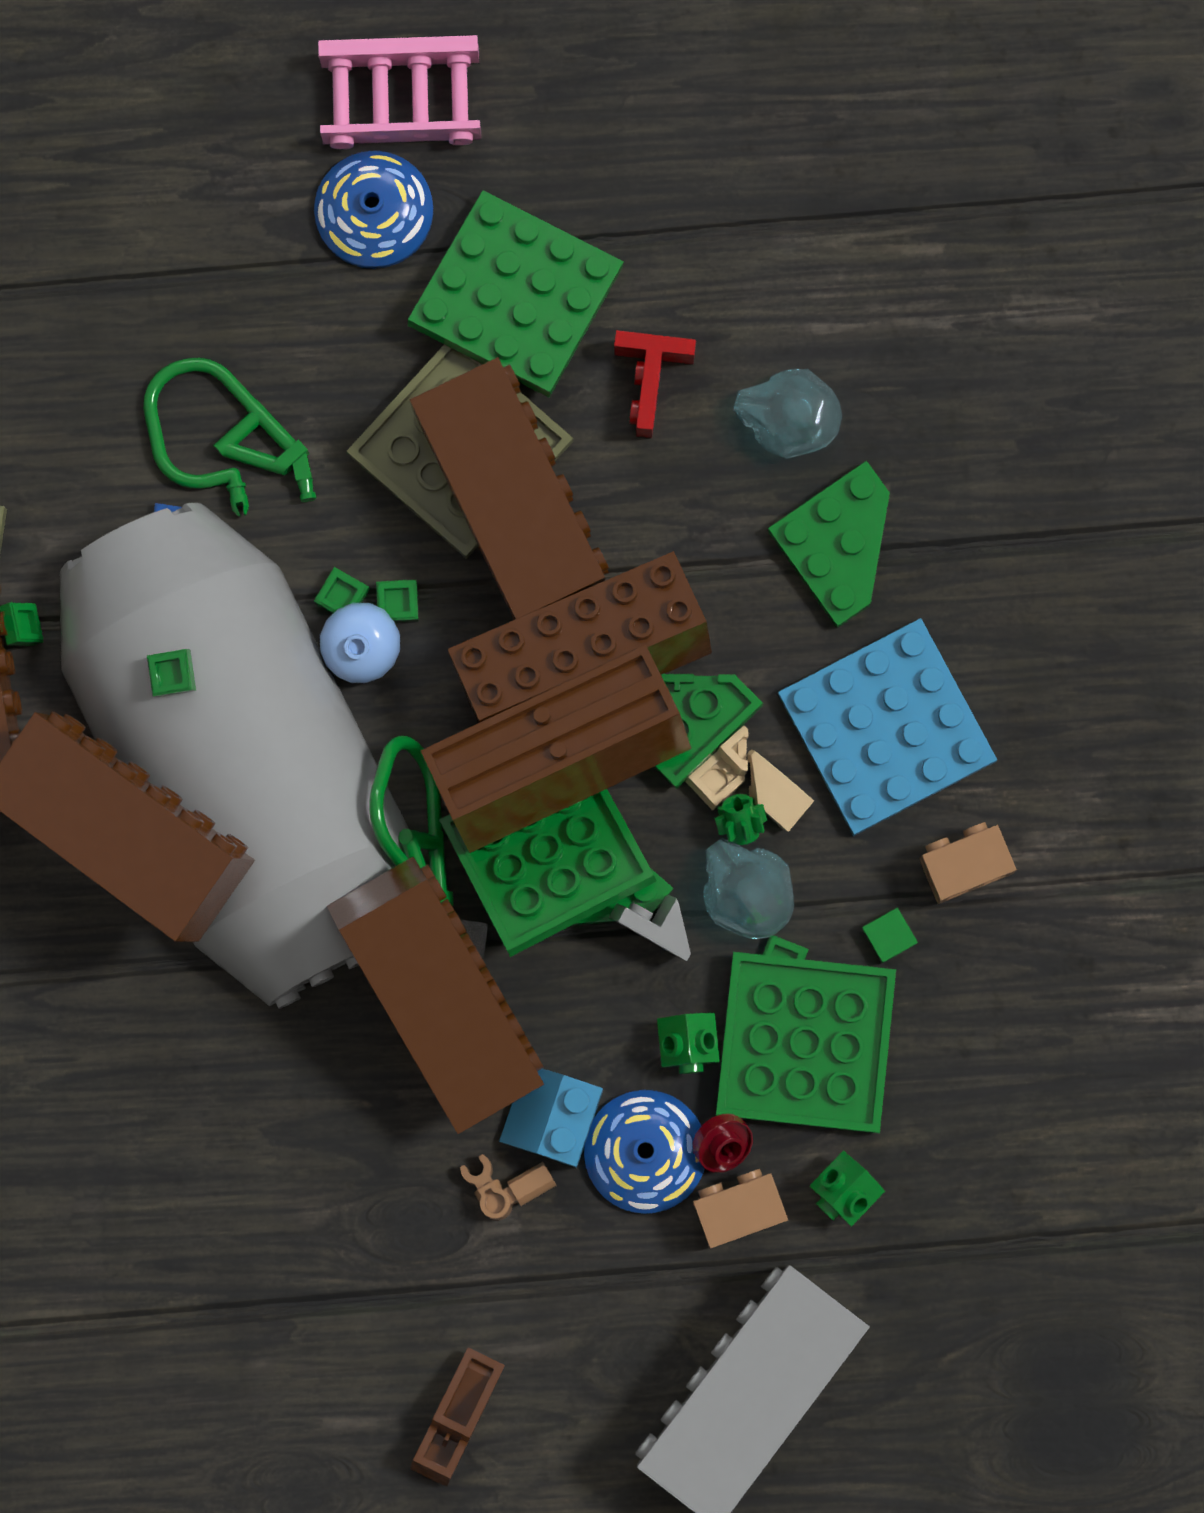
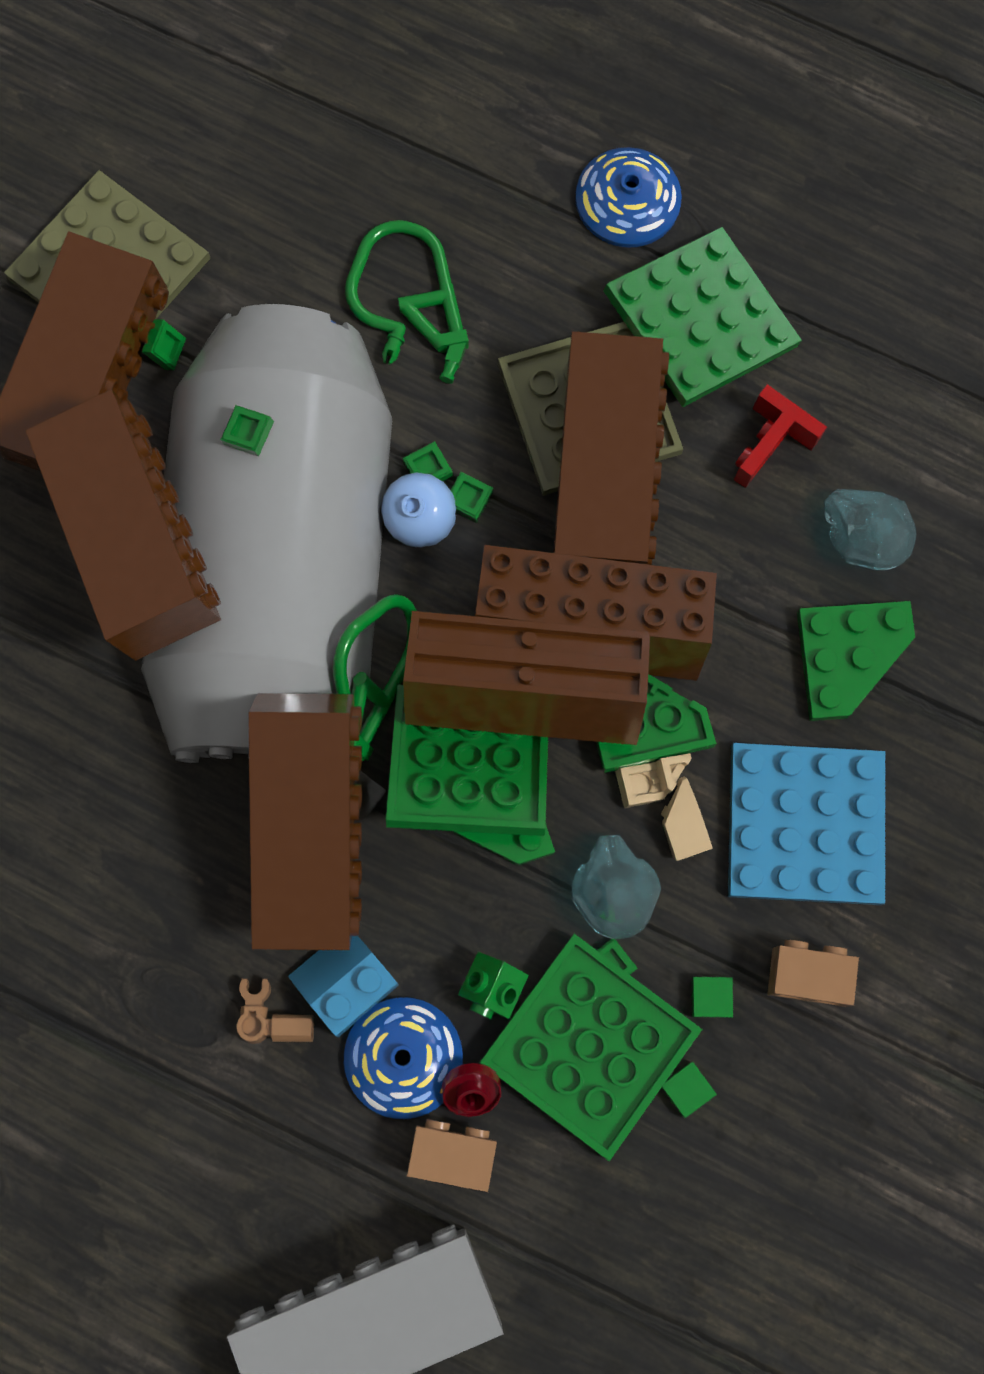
camera: 20 degrees right, 5 degrees down
bright pink fence [318,35,481,149] -> none
reddish brown slope [410,1347,505,1487] -> none
light grey slope [609,895,691,961] -> none
green gear [715,794,767,845] -> none
green brick [810,1150,885,1227] -> none
none -> green tile [662,1061,717,1118]

